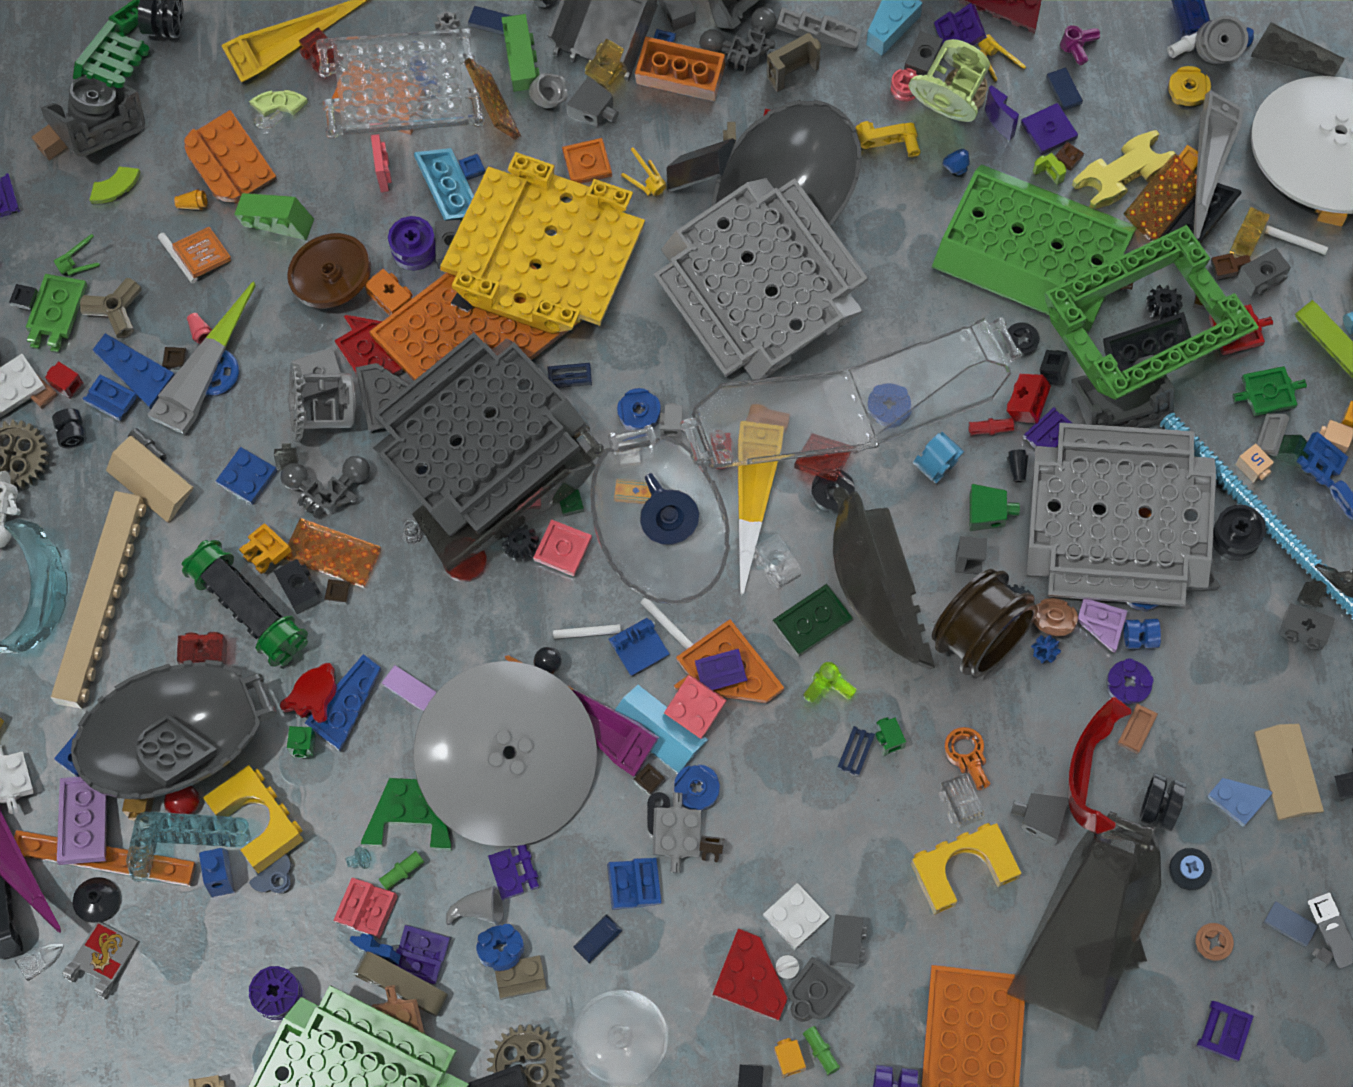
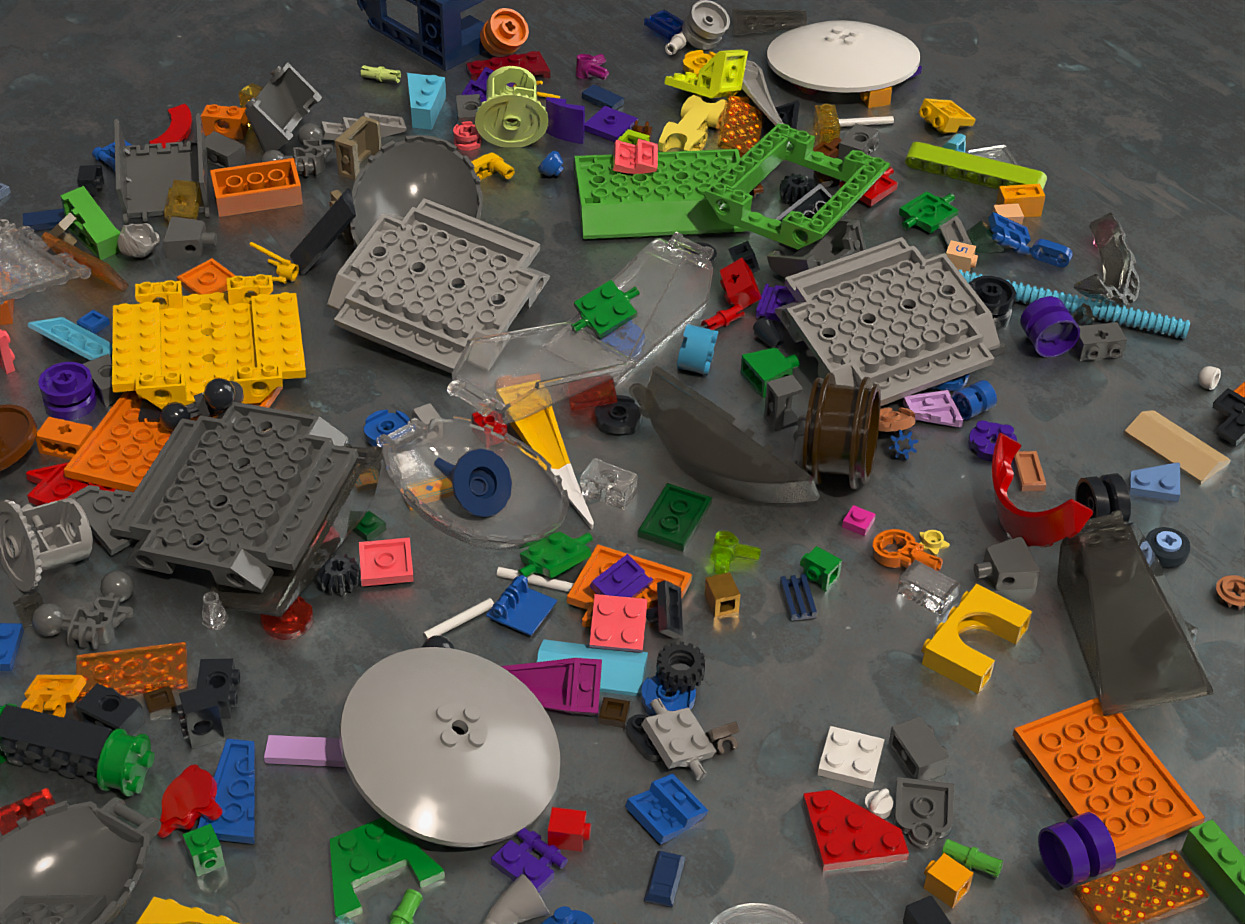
camera: 35 degrees left, 25 degrees down
none -> dark tan tile [39,213,77,250]
none -> black piece [159,378,244,432]
none -> black brick [176,684,225,749]
none -> black brick [196,658,240,719]
none -> green plate [518,531,593,578]
none -> red brick [548,807,591,852]
none -> green plate [571,280,640,339]
none -> coral slope [613,139,658,174]
none -> black tile [646,580,683,639]
none -> black tyre [656,642,705,693]
none -> neon yellow bracket [664,49,748,98]
none -> pearl gold brick [704,572,740,617]
none -> dark pink plate [842,505,876,536]
none -> light yellow plate [920,530,950,556]
none -> dark purple wheel [1020,296,1080,357]

